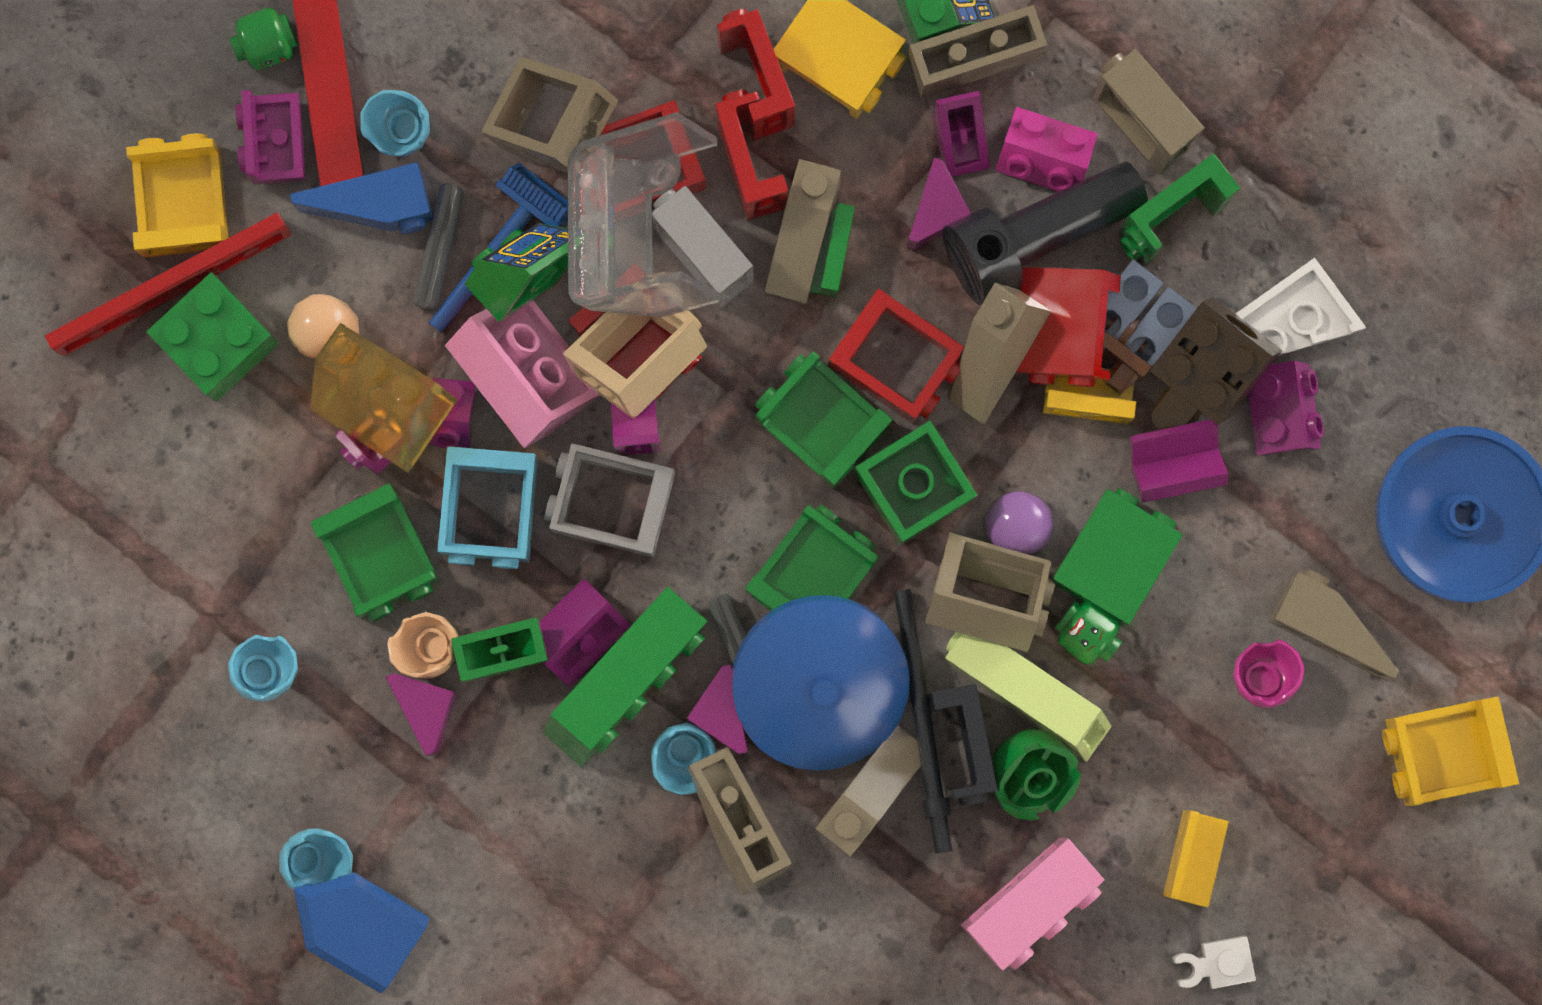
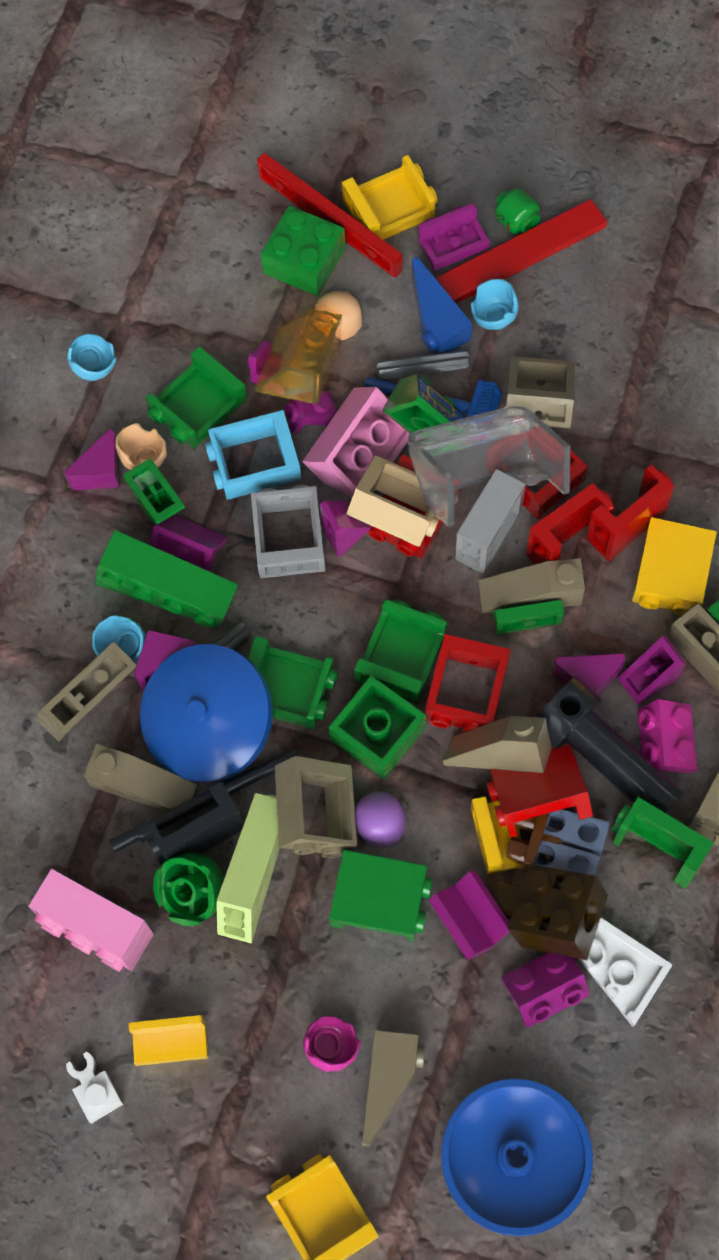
camera: 75 degrees right, 15 degrees down
green head [1055,601,1122,665] -> none

